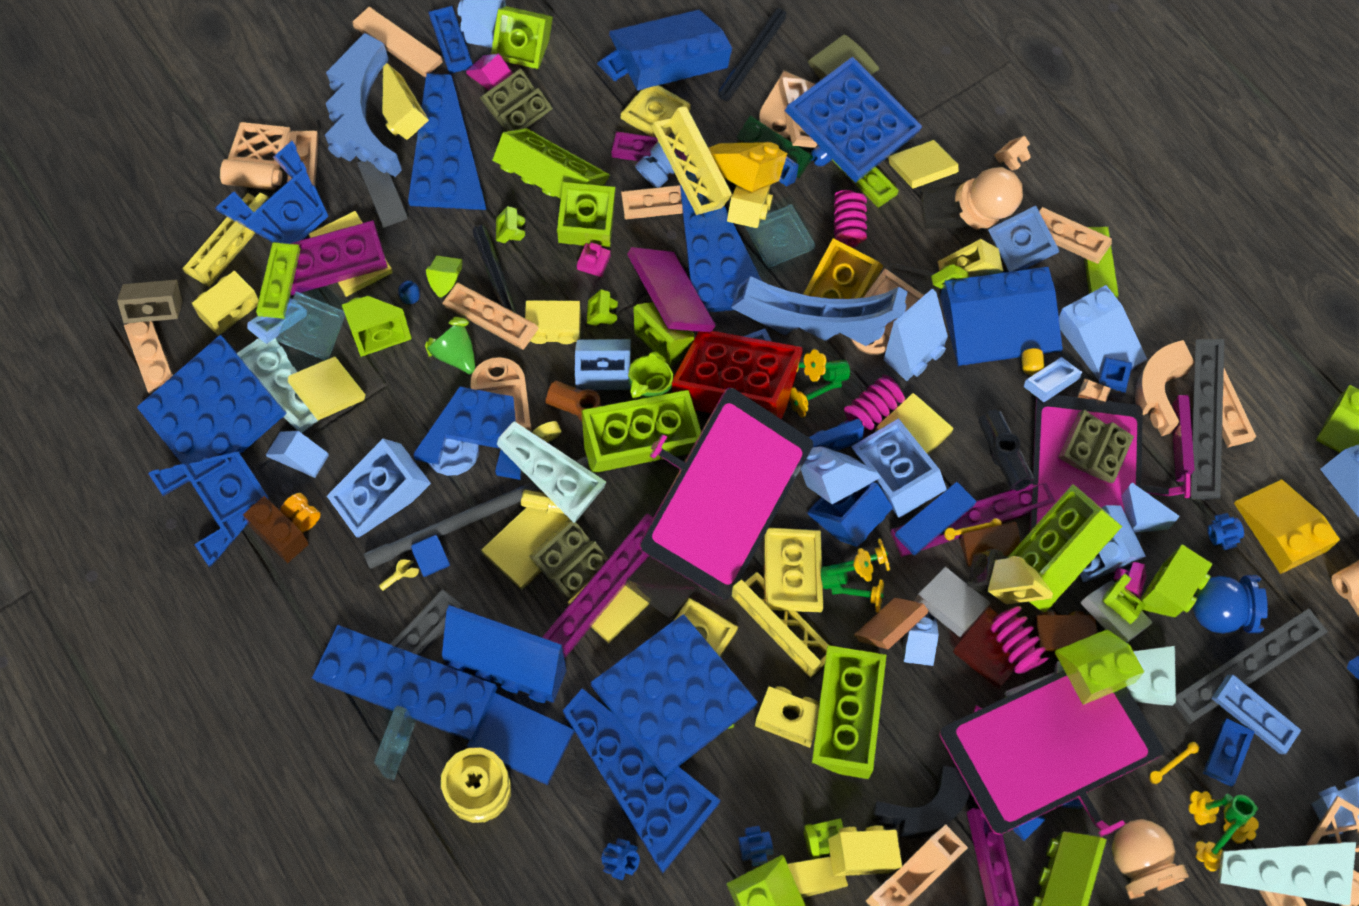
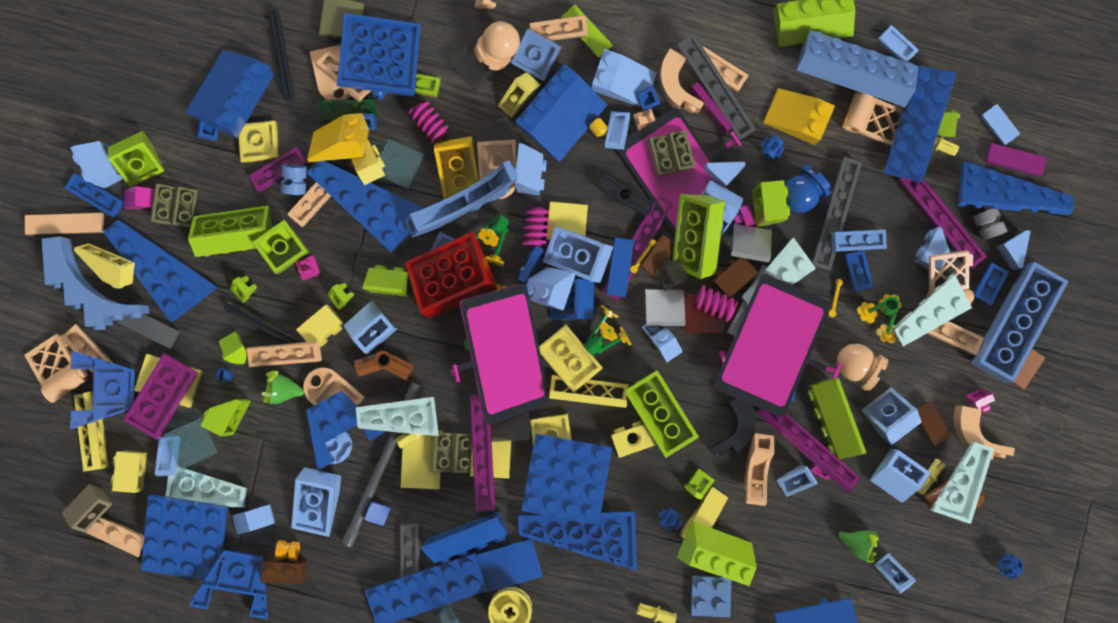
camera: 40 degrees left, 20 degrees up
lime tile [256,242,301,319] -> none
light yellow tile [288,357,365,420] -> none
light yellow hand [379,560,419,591] -> none
light yellow tile [532,421,561,442] -> none
lime slope [582,390,701,473] -> none
blue gear [602,838,640,880] -> none
magenta tile [627,247,716,332] -> none
lime hat [628,352,673,399] -> none
light yellow fence [651,106,732,215] -> none
light yellow brick [828,826,902,876] -> none
nougat tile [854,598,929,649] -> none
light yellow tile [889,140,959,189] -> none
lime plate [931,264,969,289] -> none
light yellow slope [988,556,1053,604] -> none
lime slope [1055,629,1145,705] -> none
lime tile [1102,573,1145,624] -> none

